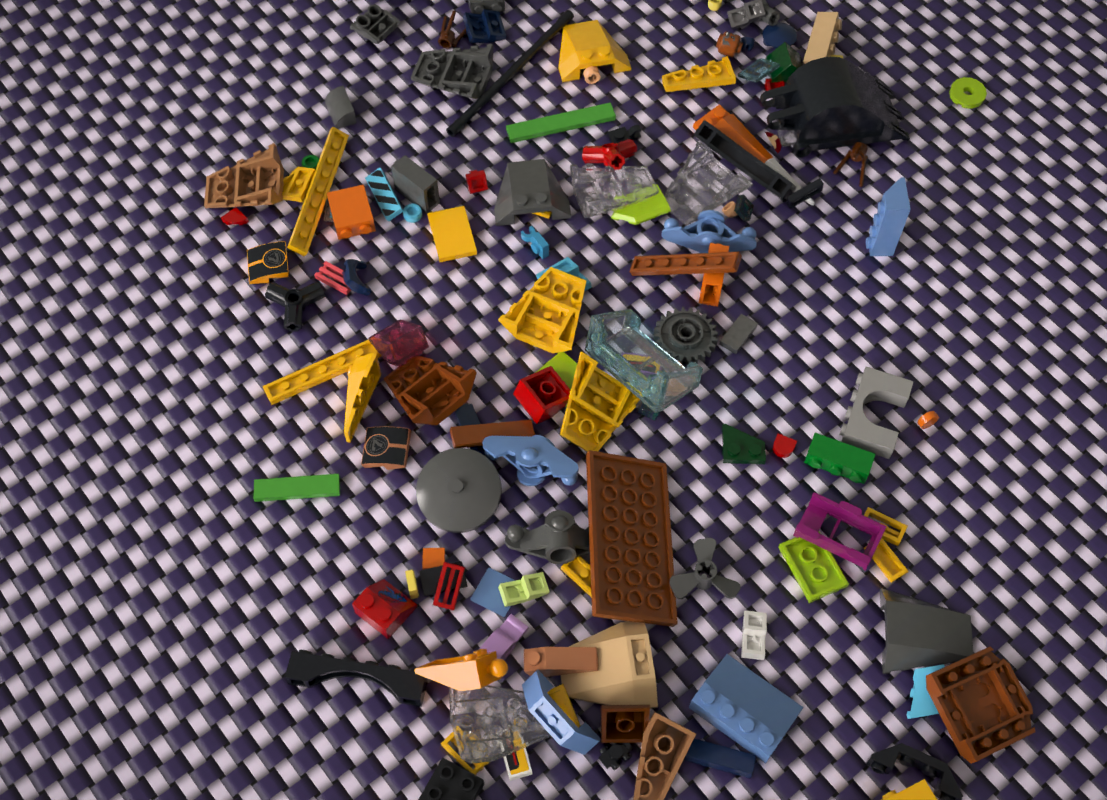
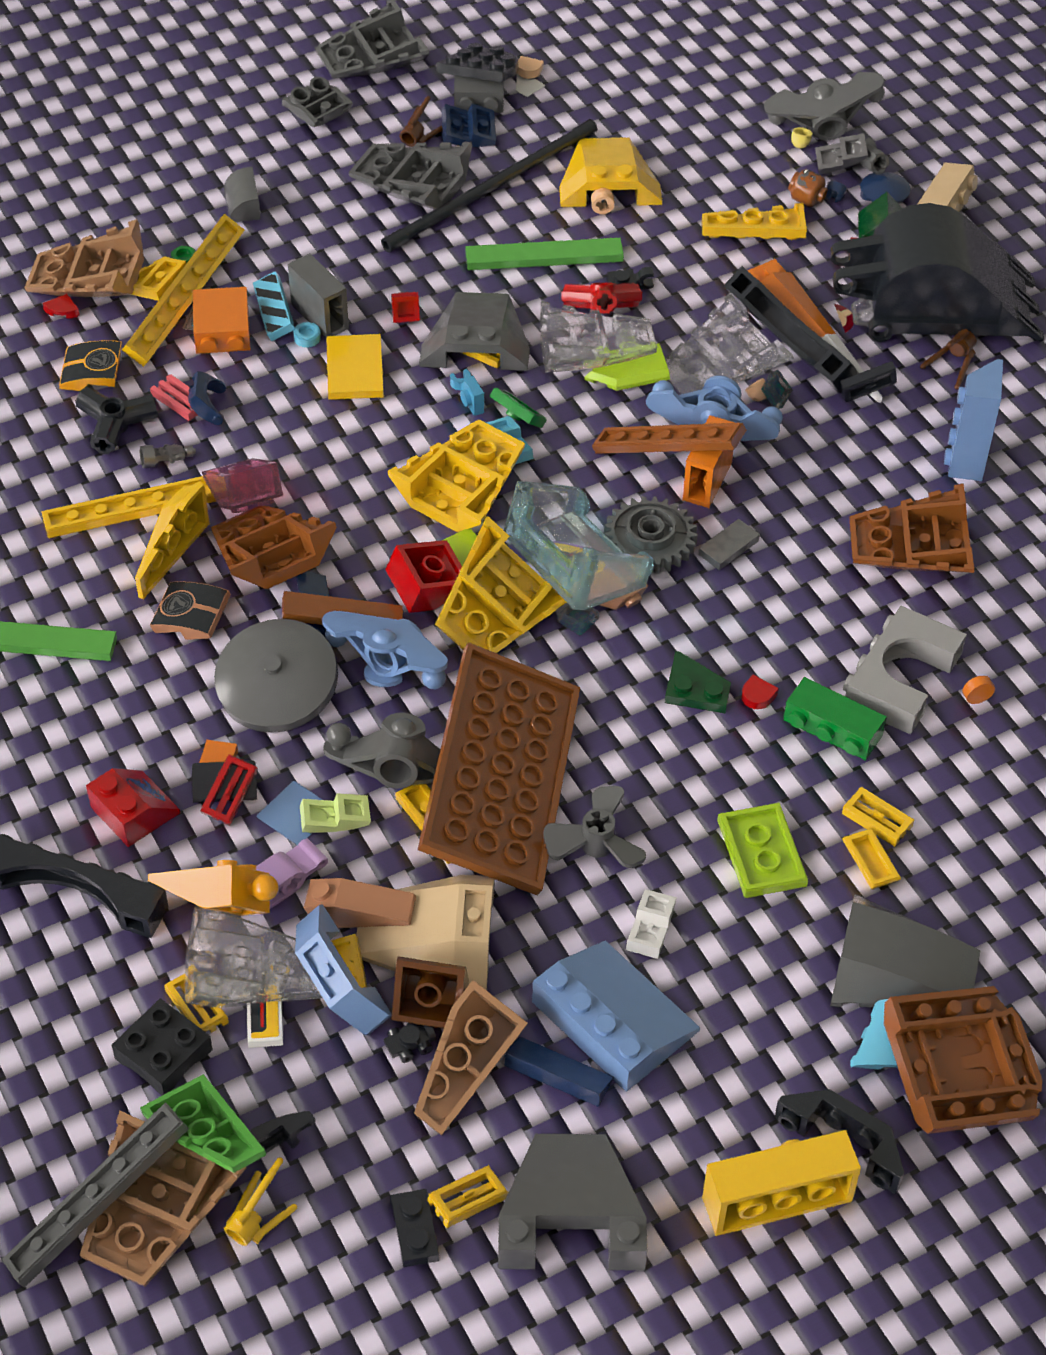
camera: 10 degrees right, 10 degrees down
light yellow tile [405,570,419,599] -> none
clear light blue piece [738,58,780,83] -> none
magenta piece [793,492,887,571] -> none
none -> flat silver piece [139,444,196,468]
none -> green plate [489,388,547,428]
none -> dark orange wedge [849,483,975,573]

